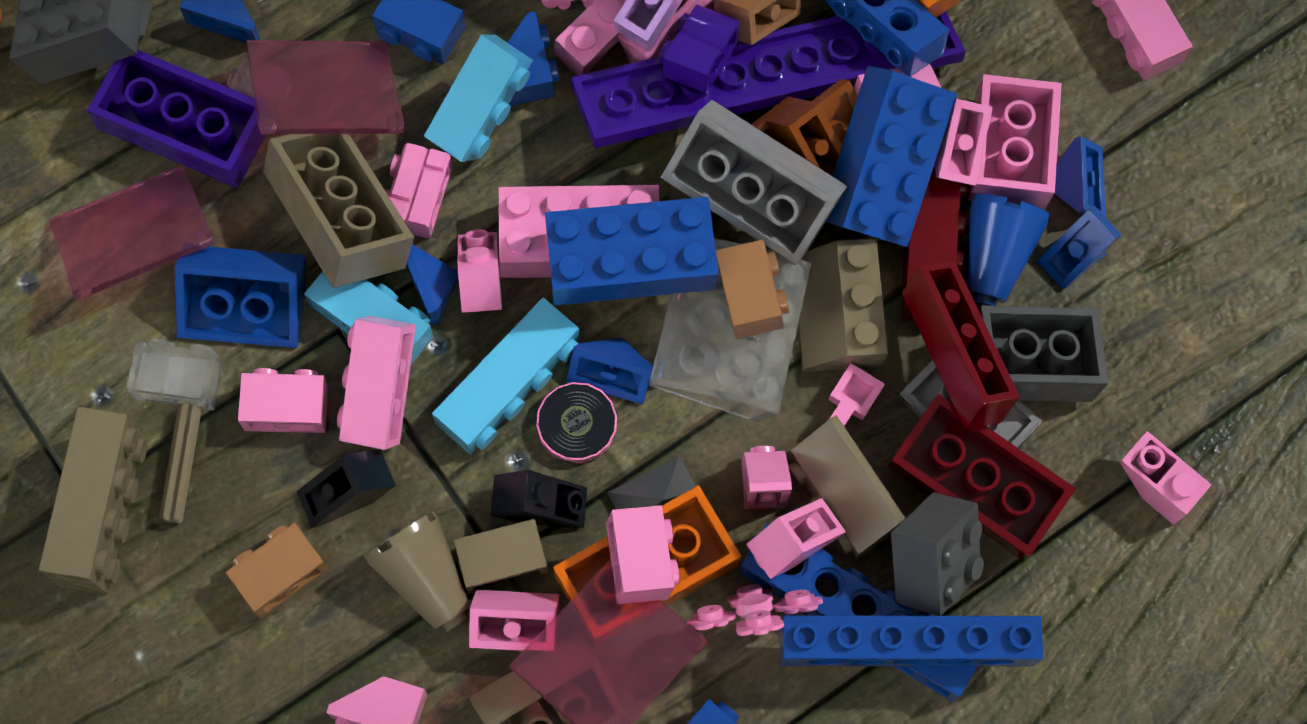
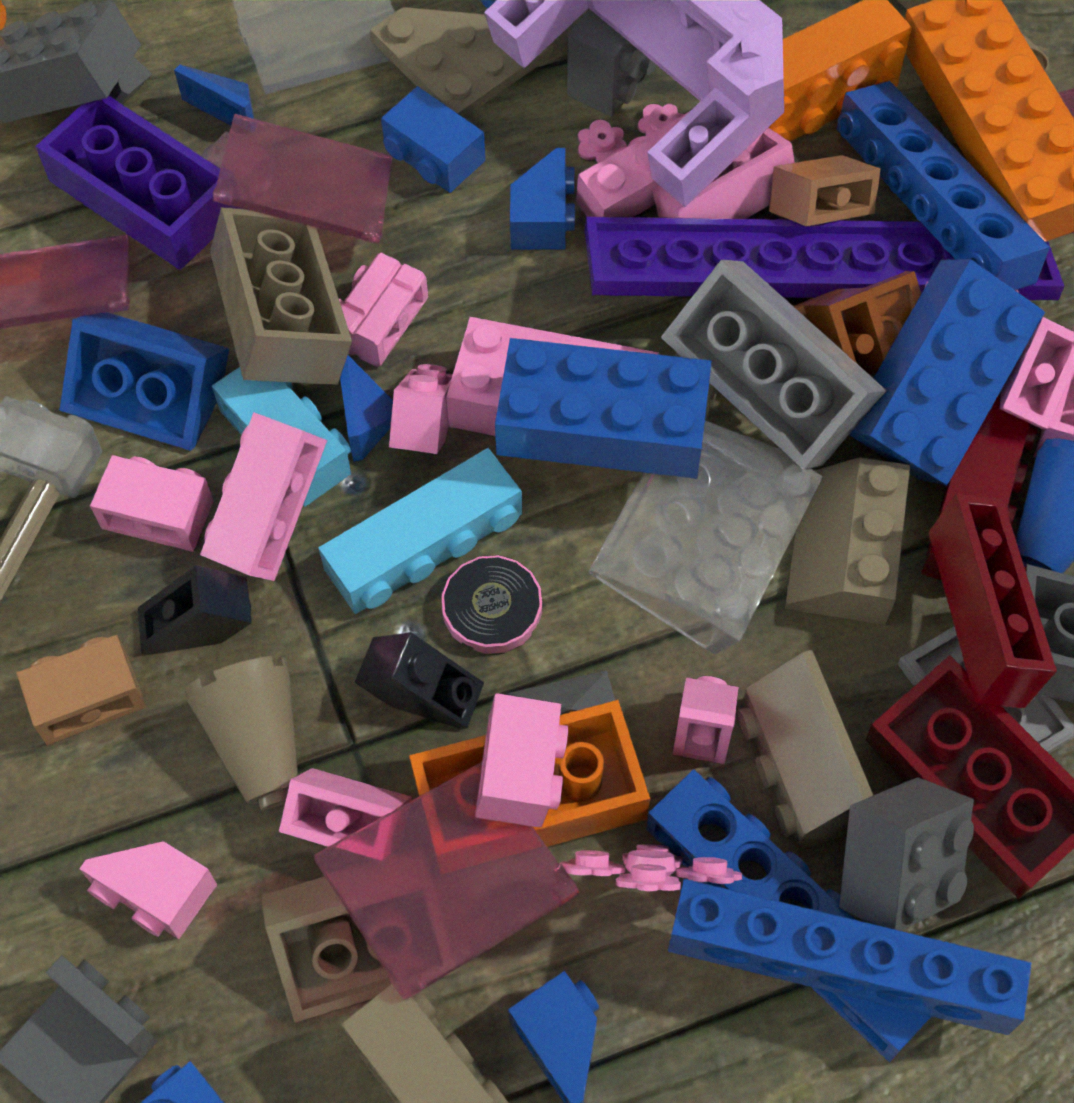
camera: 20 degrees right, 10 degrees down
medium azure brick [424,34,533,162] -> none
dark tan panel [454,519,548,594] -> none
blue slope [566,338,653,404] -> none
dark purple brick [659,5,741,93] -> none
medium nougat brick [715,239,789,339] -> none
bright pink slope [746,498,846,579] -> none
bright pink plate [828,363,885,427] -> none

